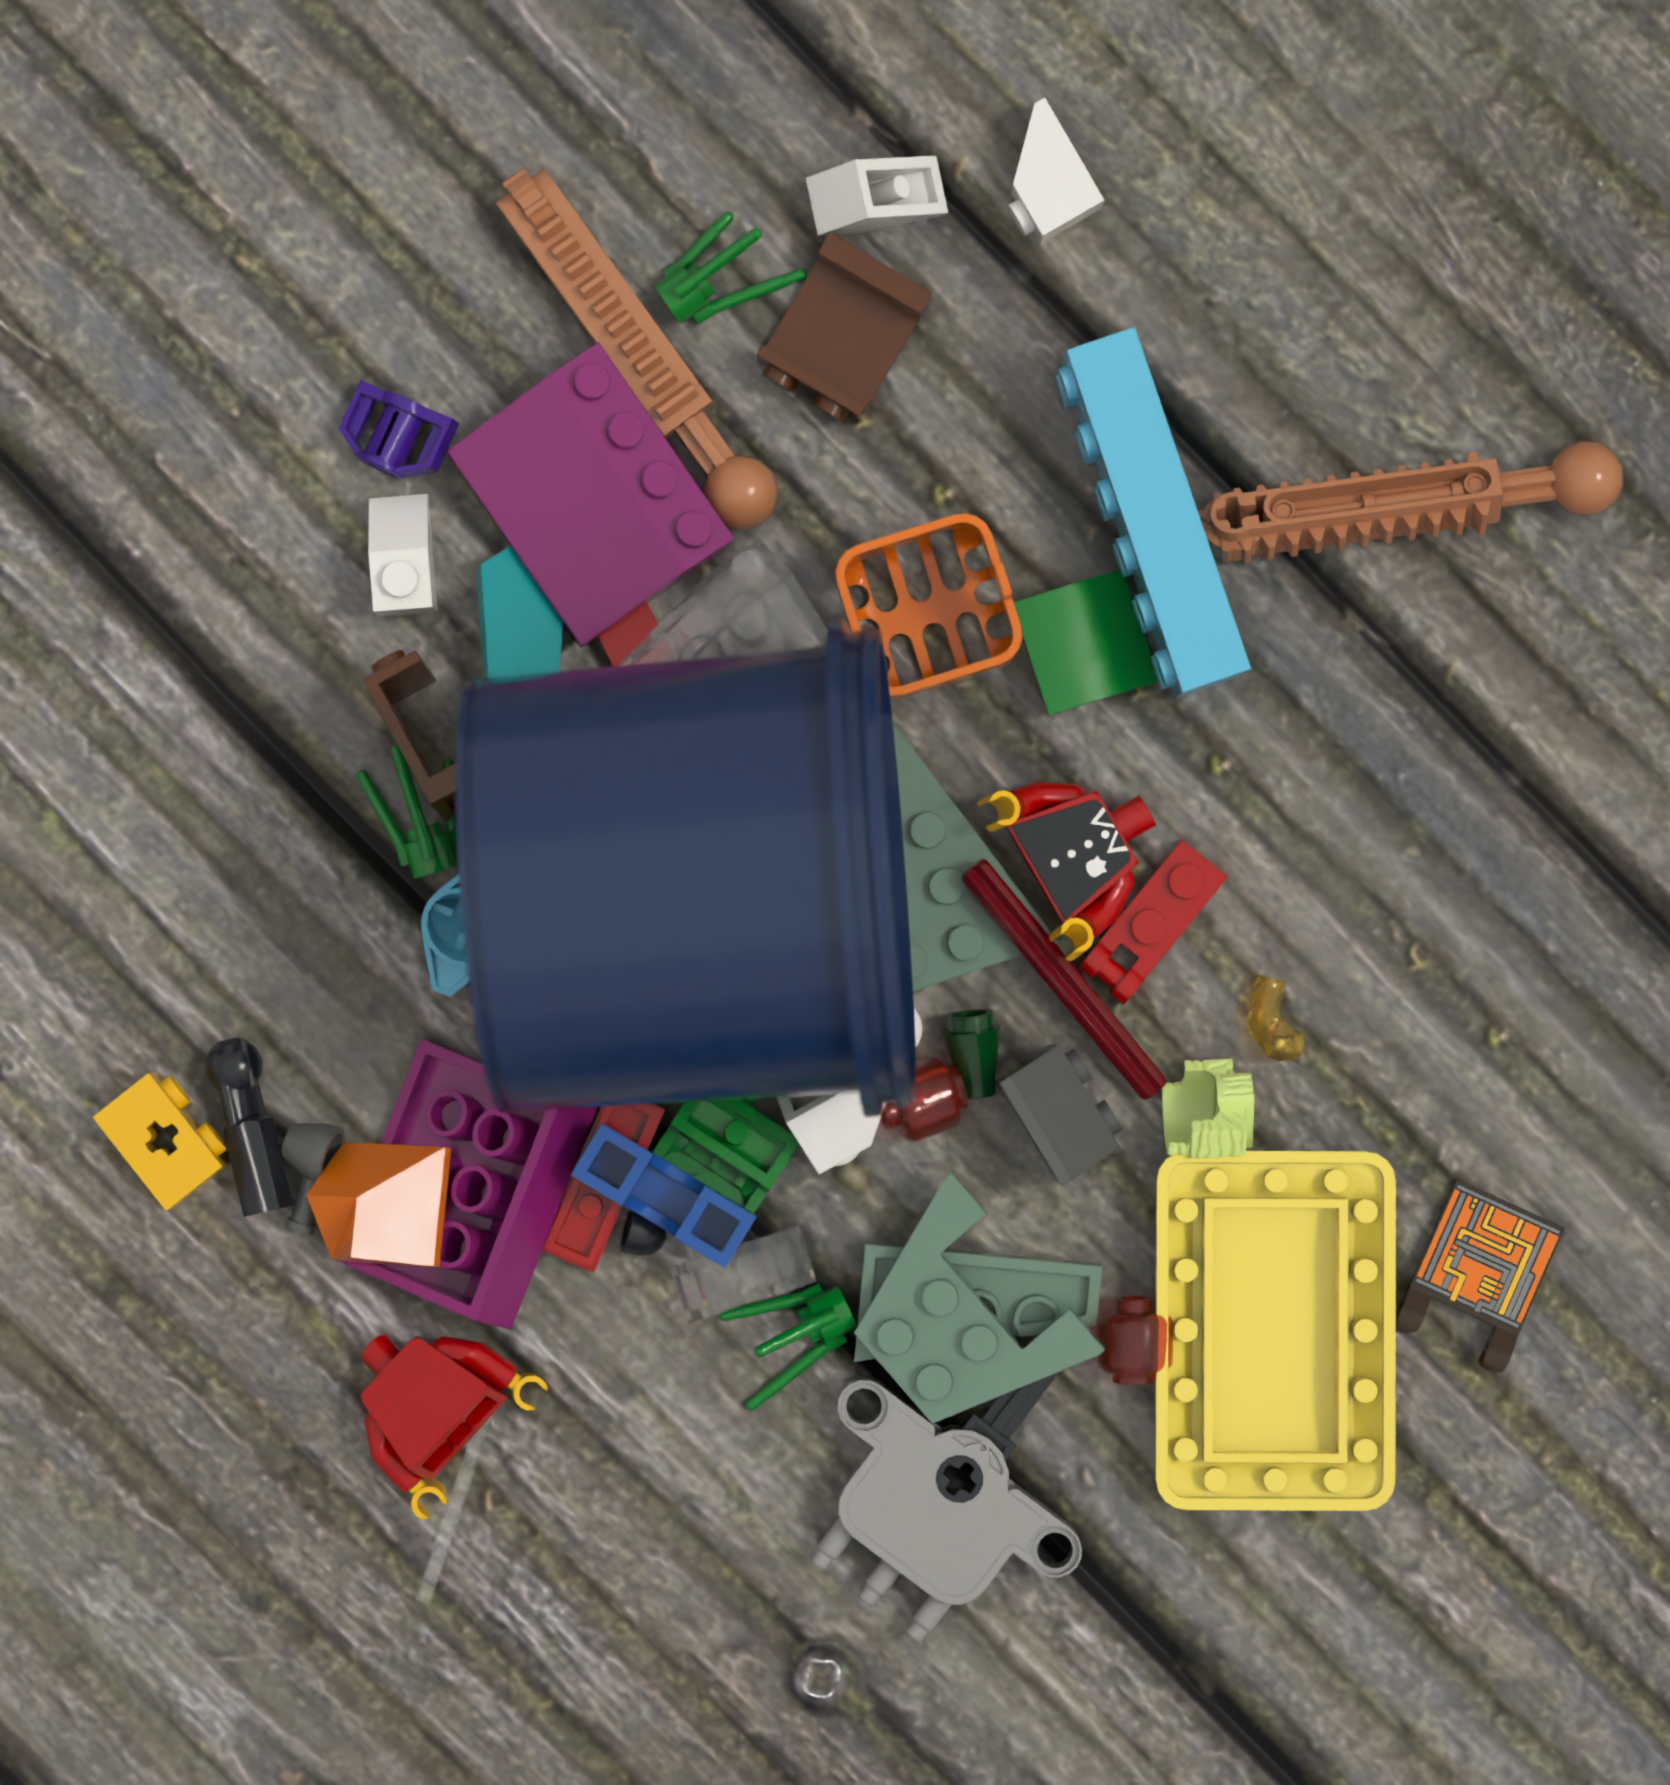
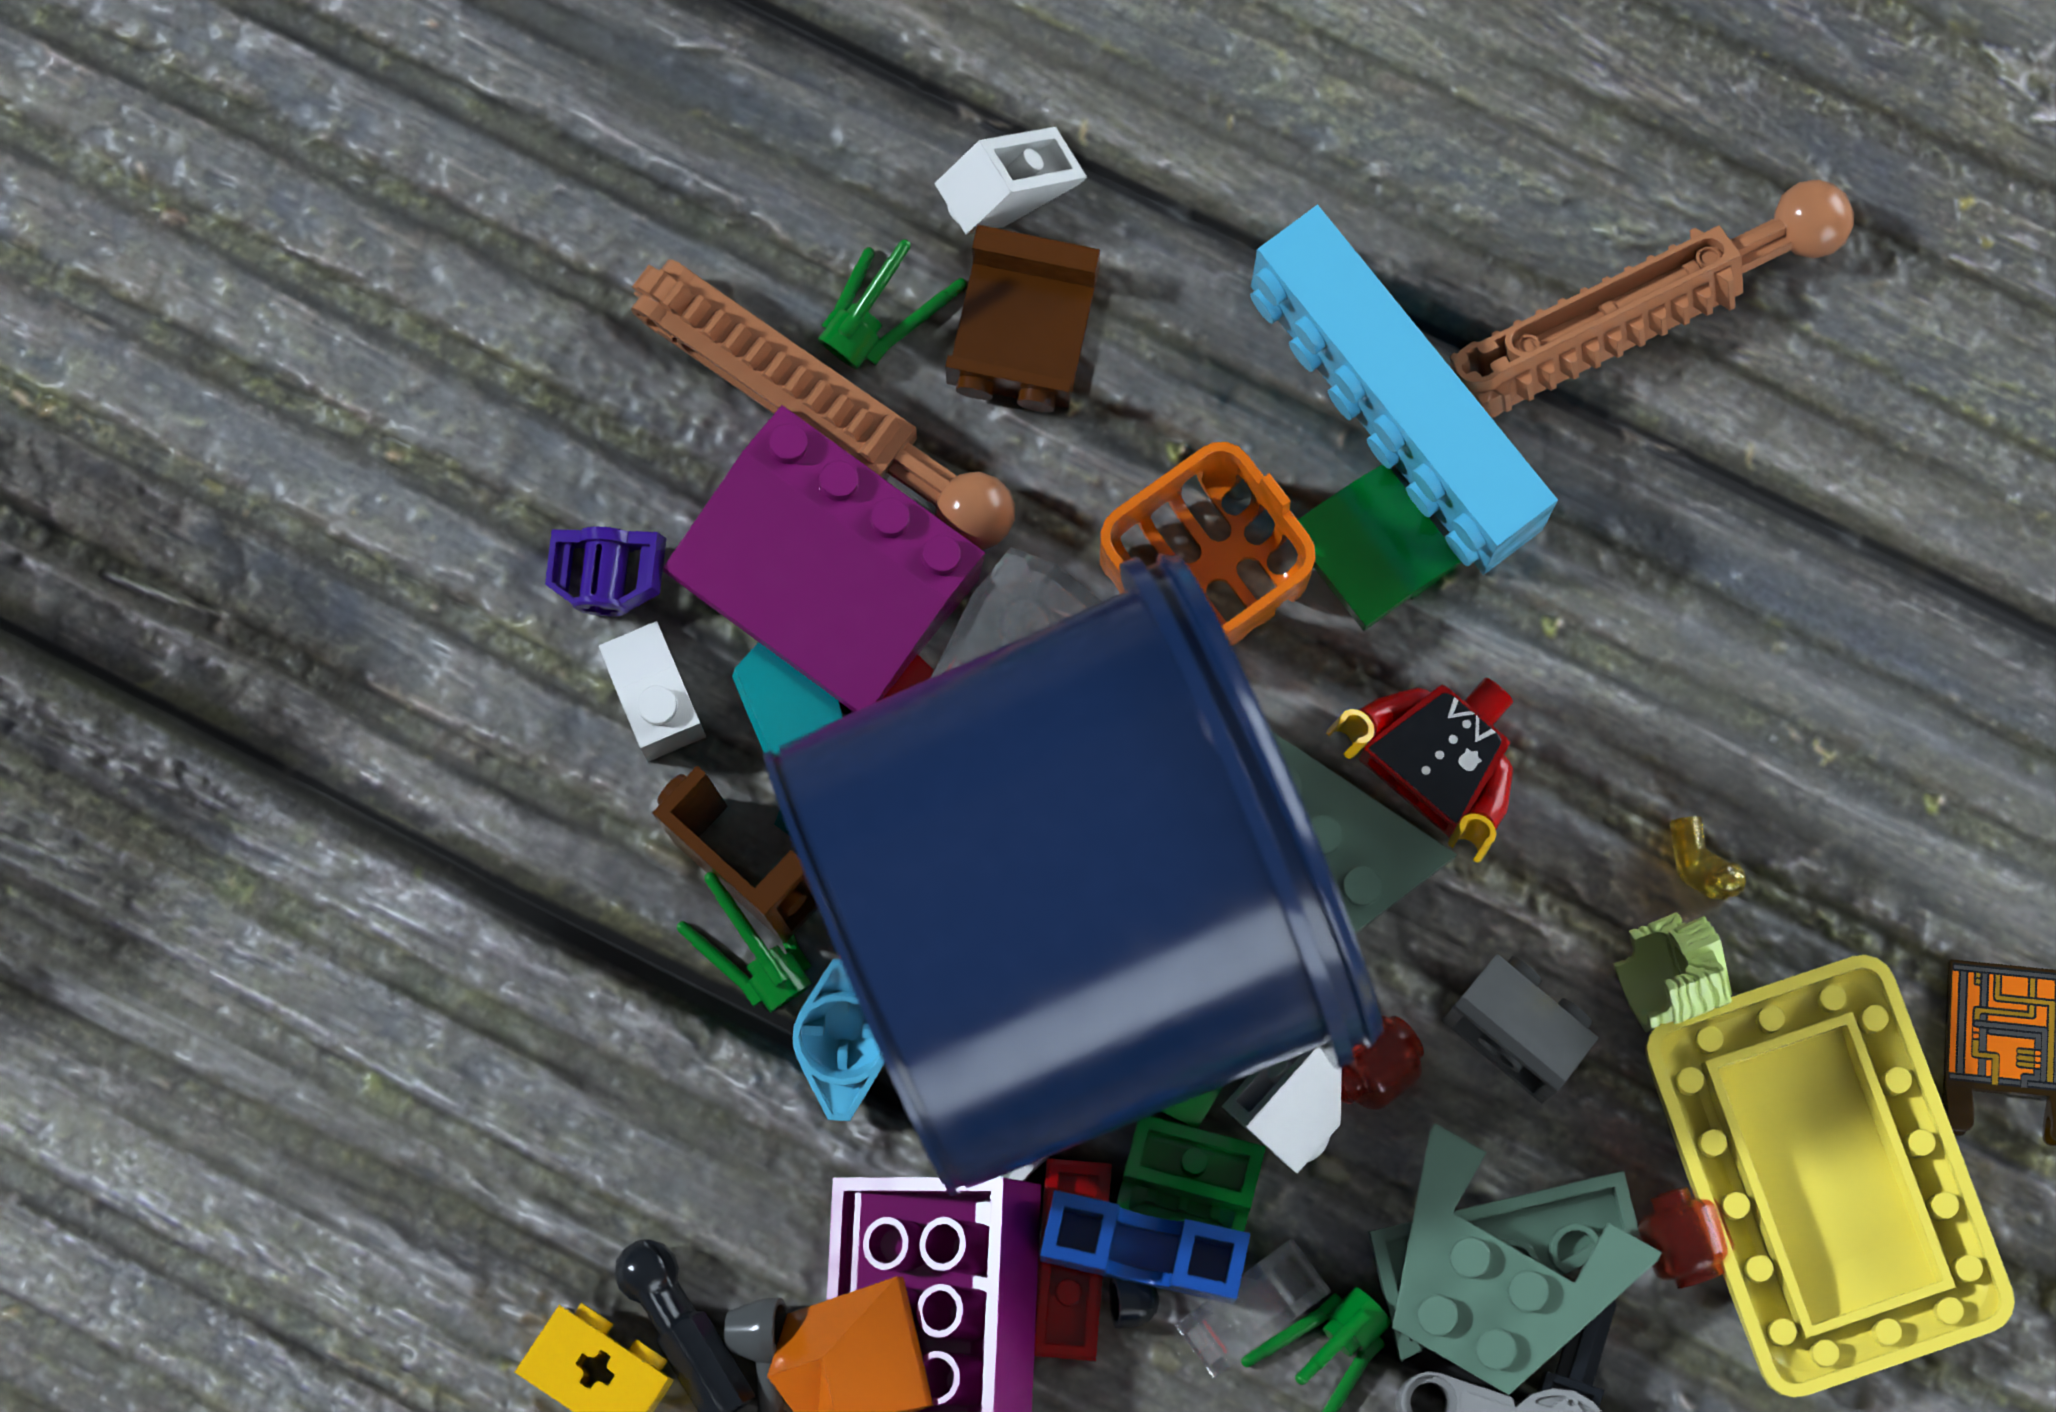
camera: 15 degrees left, 10 degrees down
dark green cone [942,1009,1001,1099] -> none
dark red axle [962,859,1167,1100] -> none
white slope [1008,97,1104,244] -> none
red plate [1077,840,1228,1005] -> none

